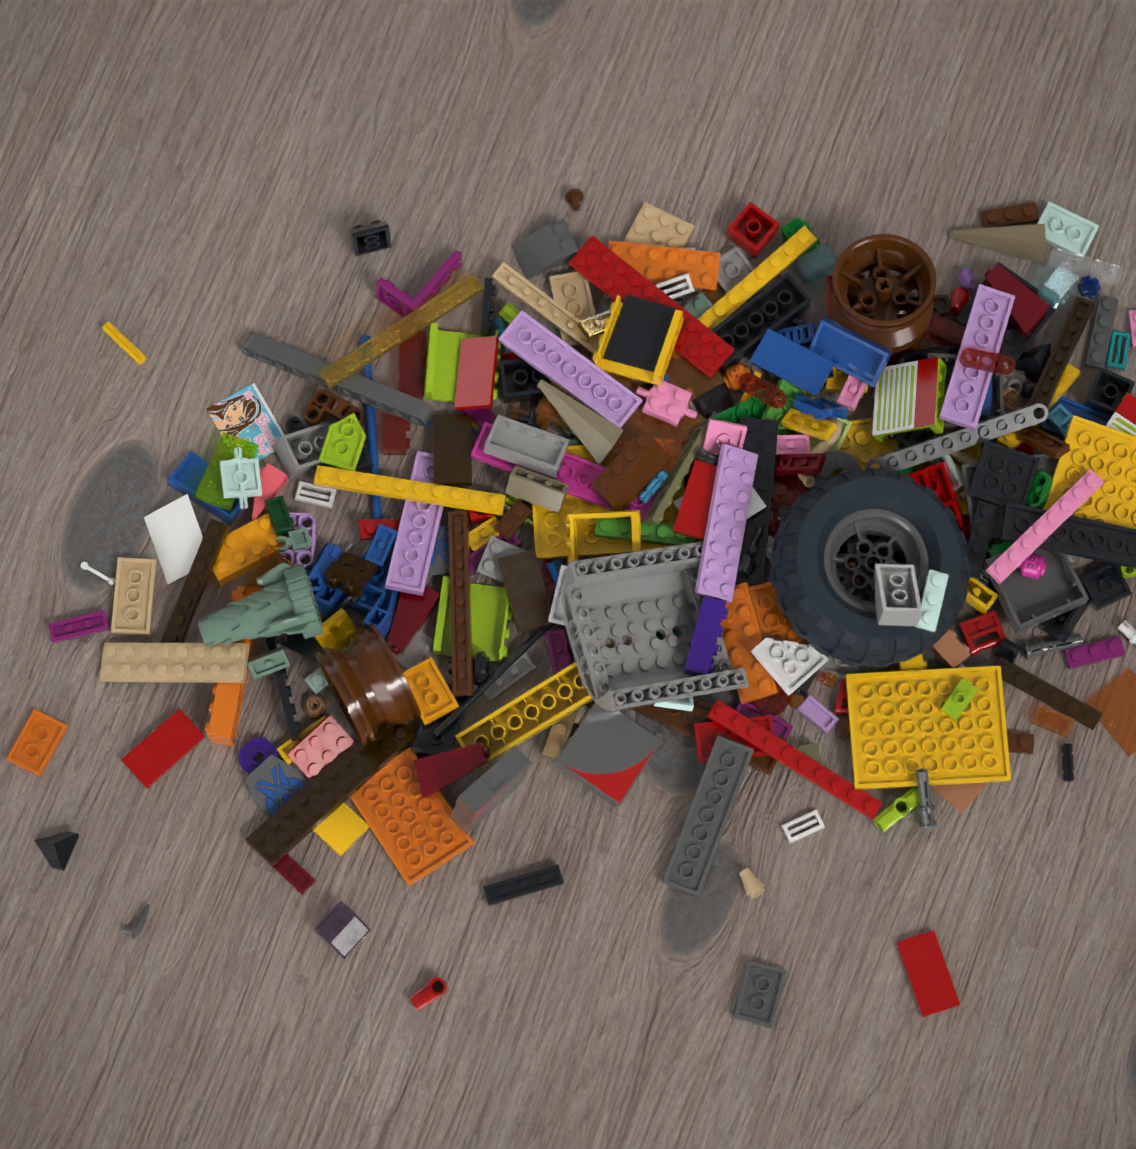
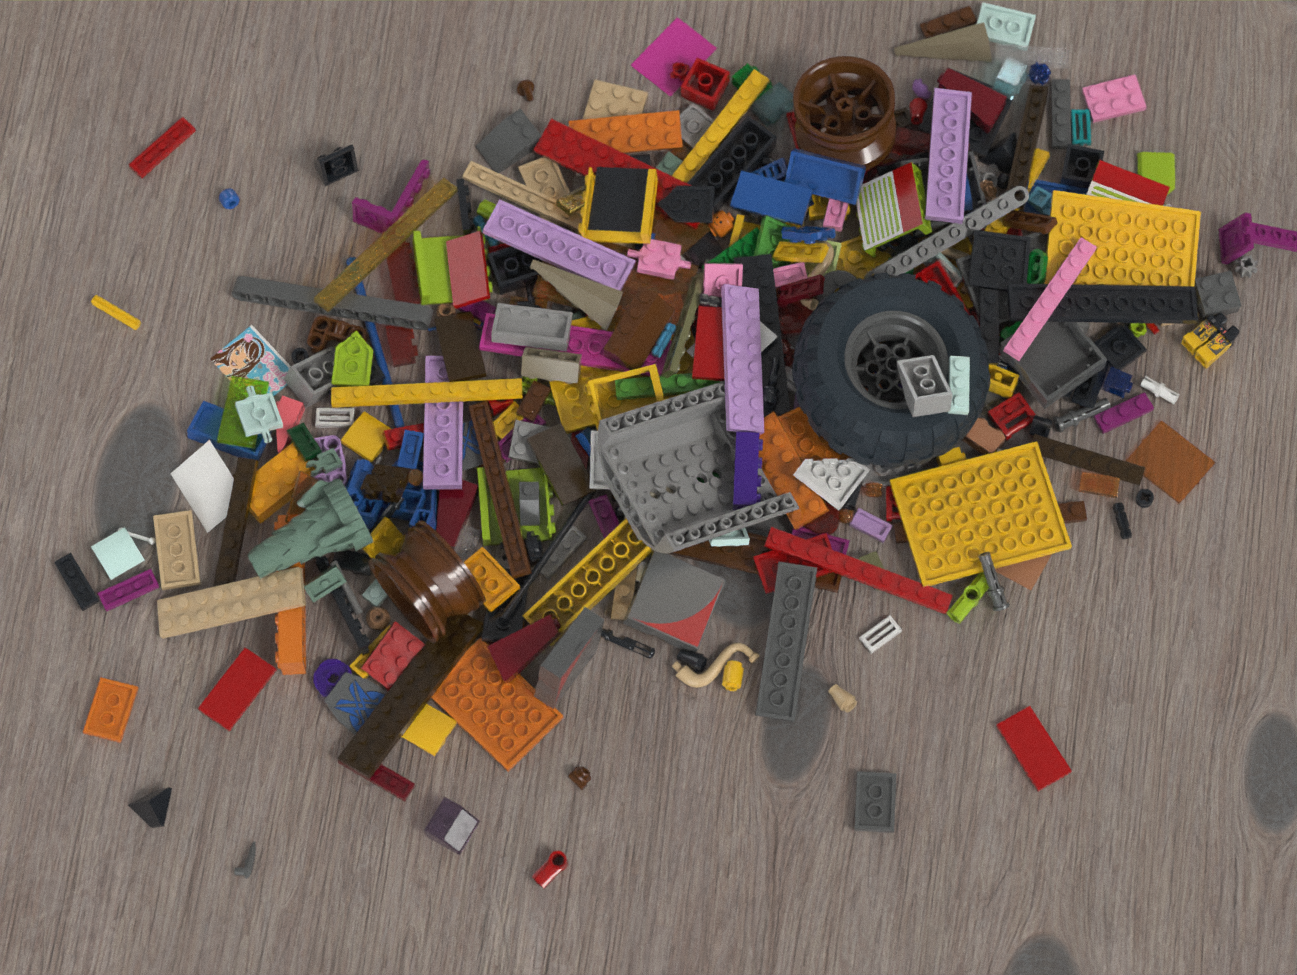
camera: 10 degrees left, 5 degrees down
black plate [483,865,564,906] -> none
white tile [655,273,695,299] -> none
clear red beam [739,373,786,409] -> none
lime plate [940,678,978,721] -> none
clear red beam [959,348,1015,375] -> none
dark pink head [1017,553,1047,580] -> none
none -> black plate [54,553,99,611]
none -> light aqua slope [91,527,144,580]
none -> red tile [128,117,196,179]
none -> blue piece [219,188,240,209]
none -> light grey bar [330,561,363,615]
none -> yellow slope [341,411,391,462]
none -> clear orange hinge [408,469,423,486]
none -> medium nougat plate [437,303,456,317]
none -> dark grey slope [519,482,540,526]
none -> reddish brown plate [568,767,591,790]
none -> black piece [601,628,655,659]
none -> dark pink sticker [631,17,717,97]
none -> black tile [657,186,715,223]
none -> red plate [670,62,690,81]
none -> tan animal [672,643,760,688]
none -> black cone [677,649,707,672]
none -> yellow brick [722,661,744,691]
none -> clear blue brick [1102,367,1134,398]
none -> black bush [1136,489,1154,508]

